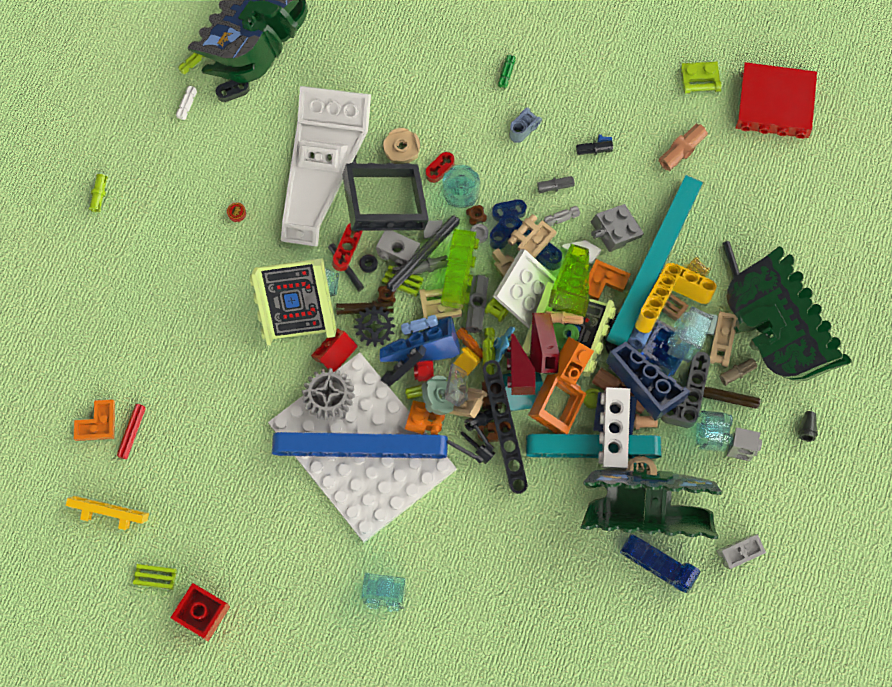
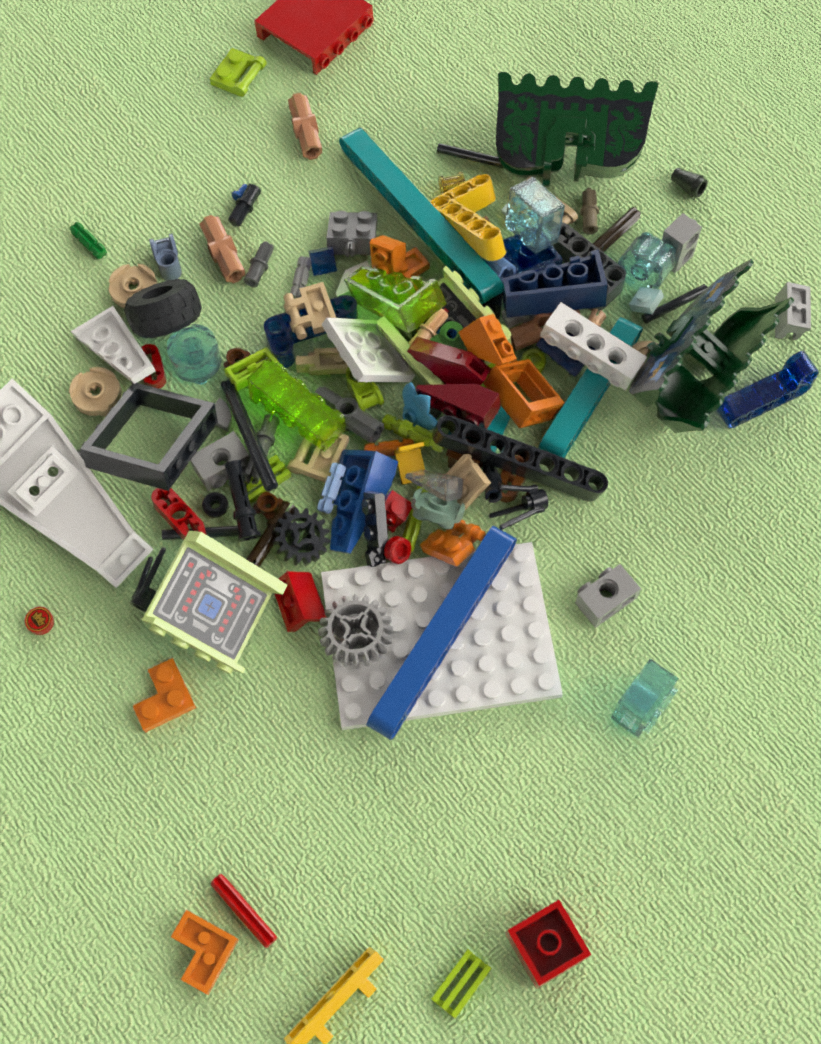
camera: 60 degrees left, 5 degrees down
clear blue beam [492,199,527,222] -> none
none -> white wing [71,306,156,384]
none -> tan plate [109,264,157,308]
none -> black tyre [124,279,202,338]
none -> black plant [130,547,166,612]
none -> orange plate [133,658,196,733]
none -> nougat piece [199,215,246,283]
none -> lime tile [224,347,280,391]
none -> black pin [224,460,261,542]
none -> clear blue tile [308,246,337,276]
none -> orange slope [370,235,406,280]
none -> red tile [384,536,412,564]
none -> light grey brick [575,564,641,628]
none -> light aqua plate [629,287,664,314]
none -> black bar [641,284,708,324]

